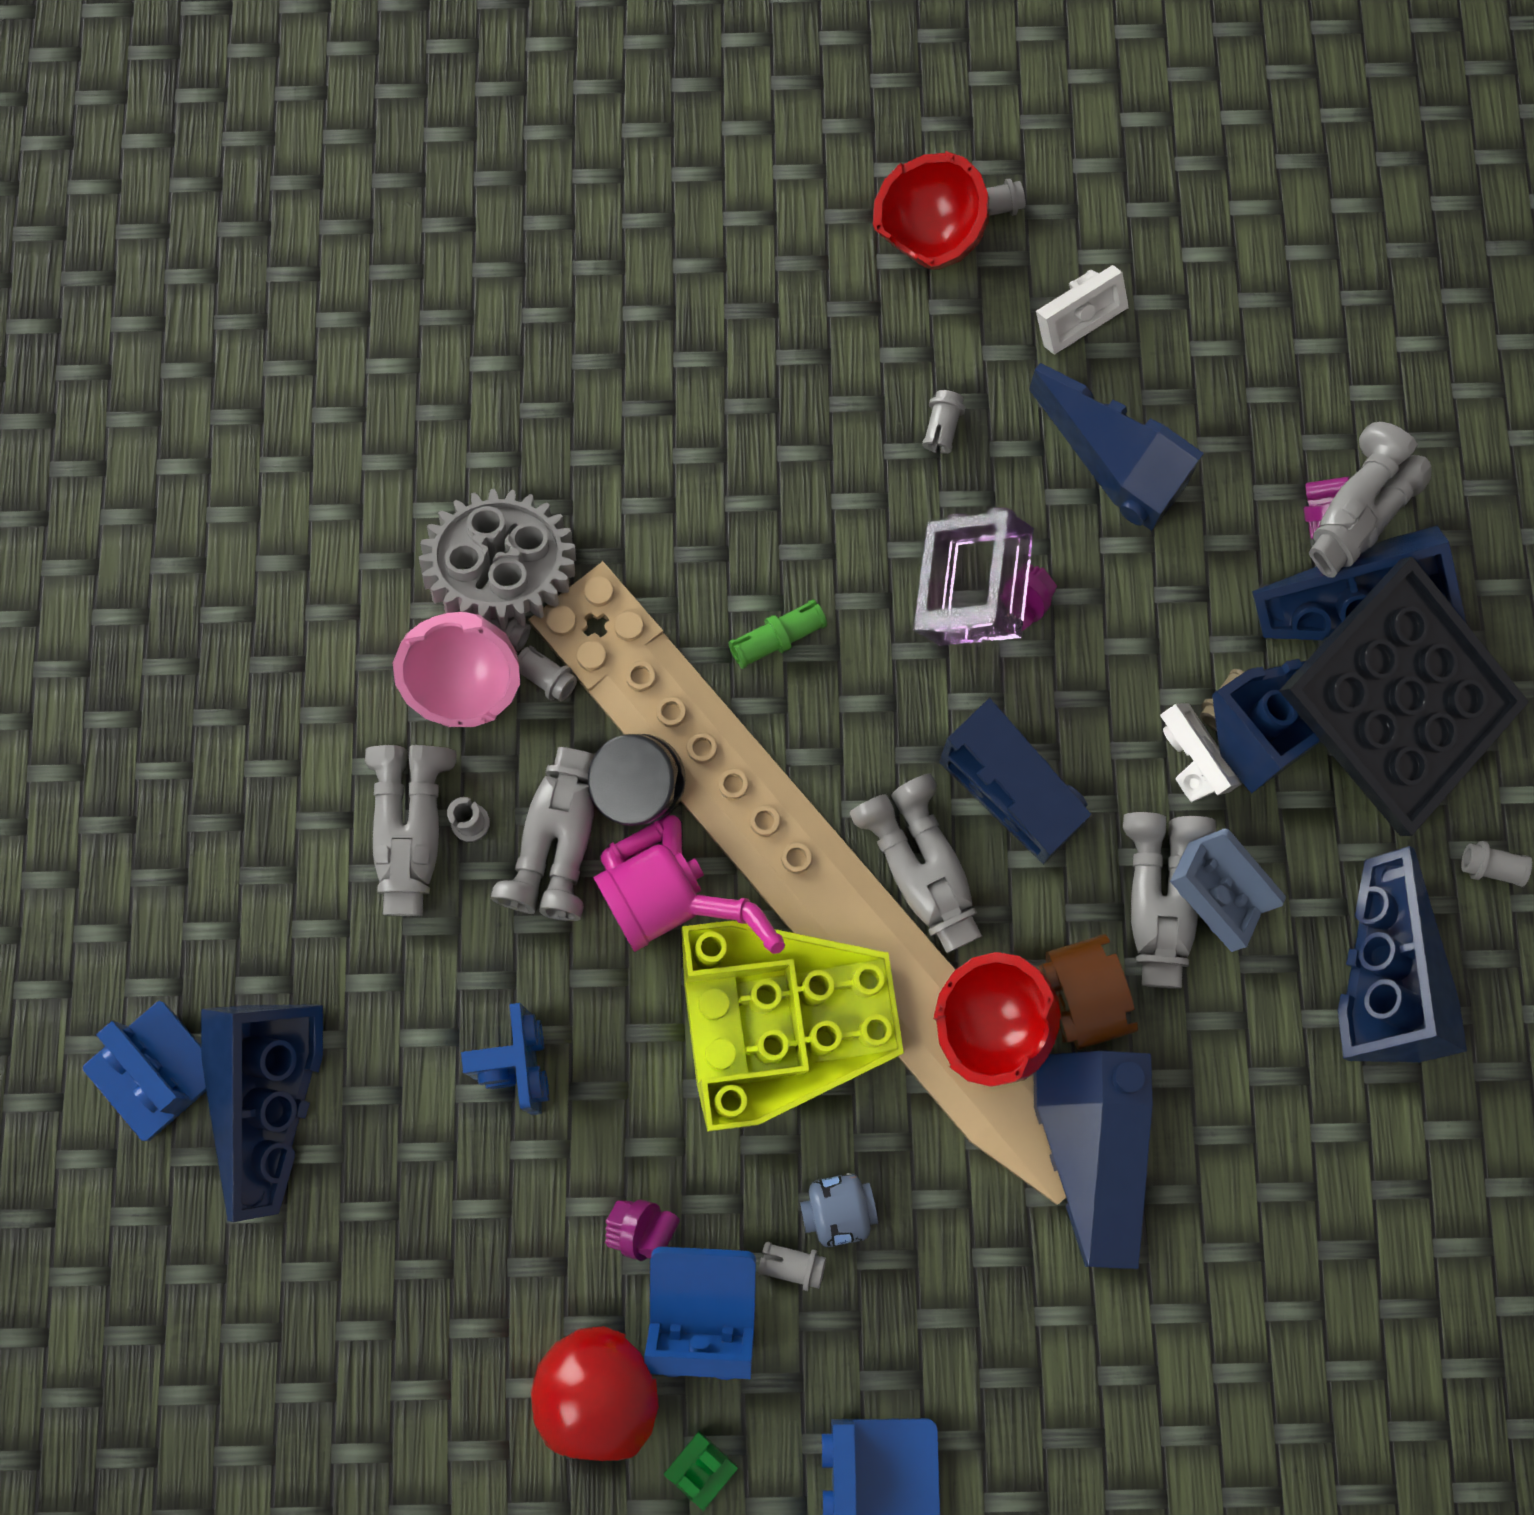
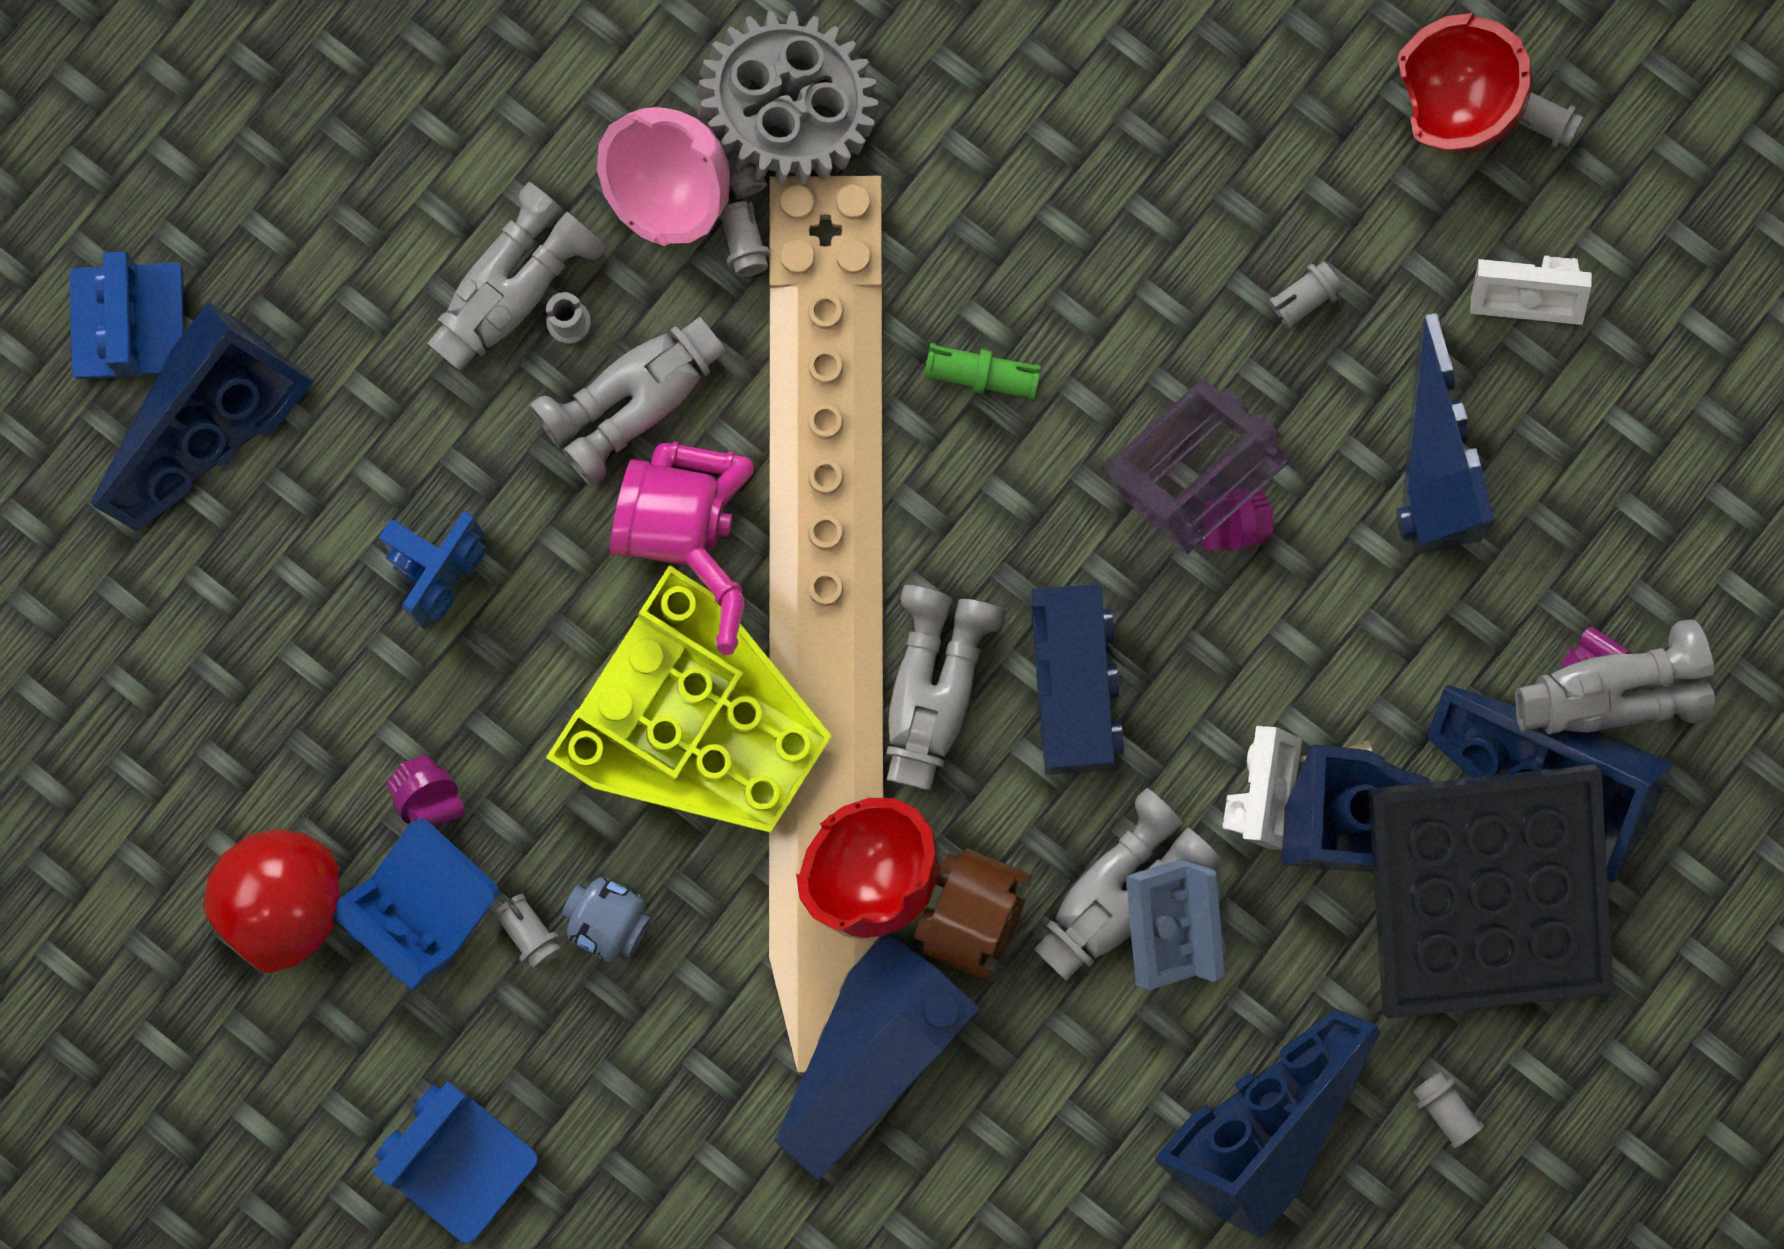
camera: 45 degrees right, 5 degrees up
head [588,734,686,826] -> none
green tile [663,1431,738,1511] -> none

